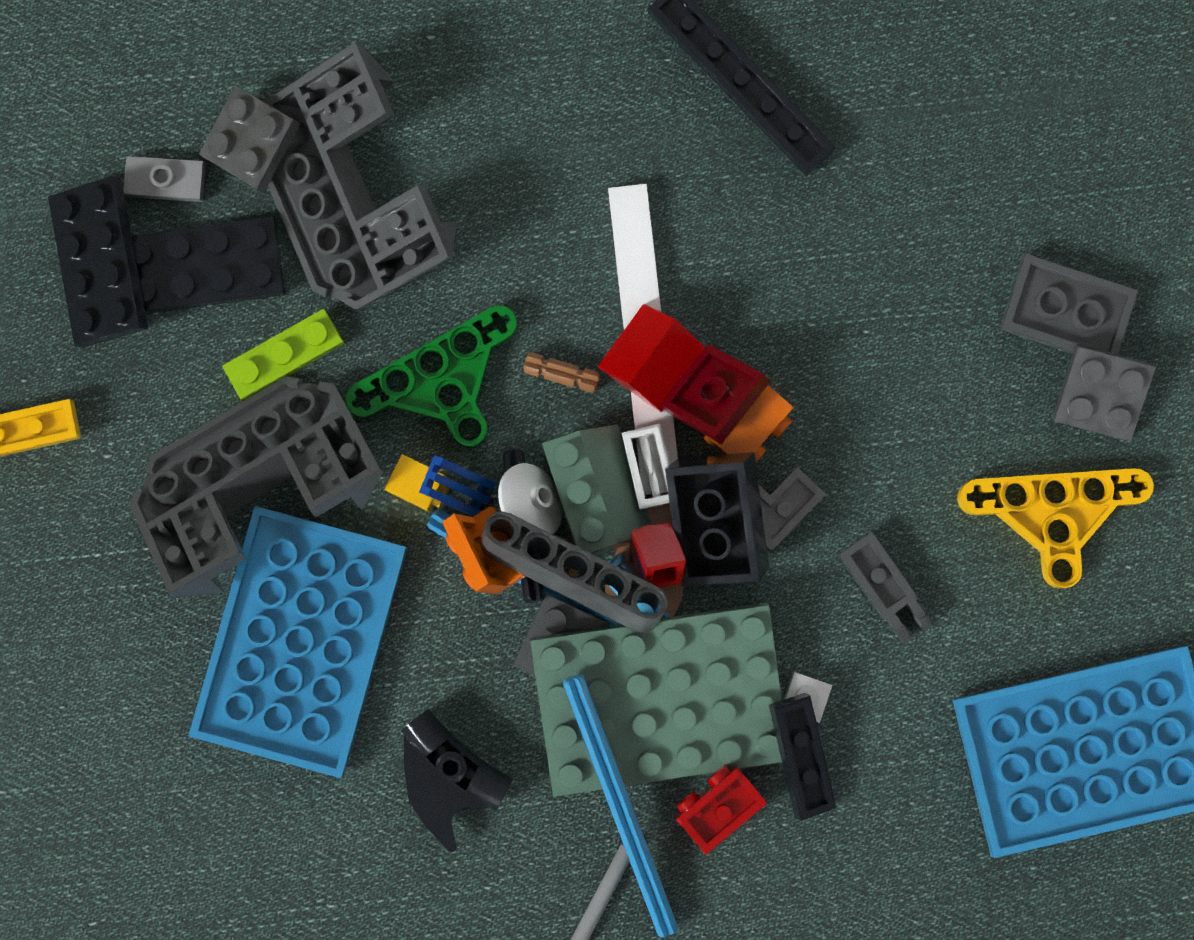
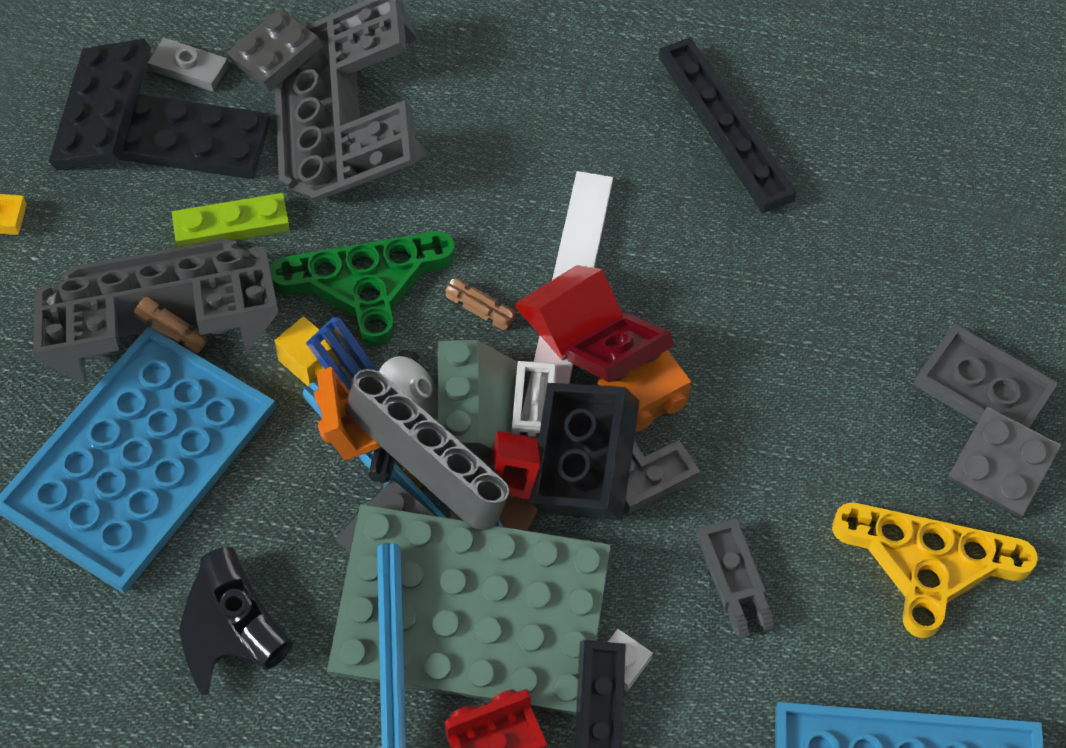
camera: 10 degrees right, 25 degrees down
none -> medium nougat axle [133,297,208,355]

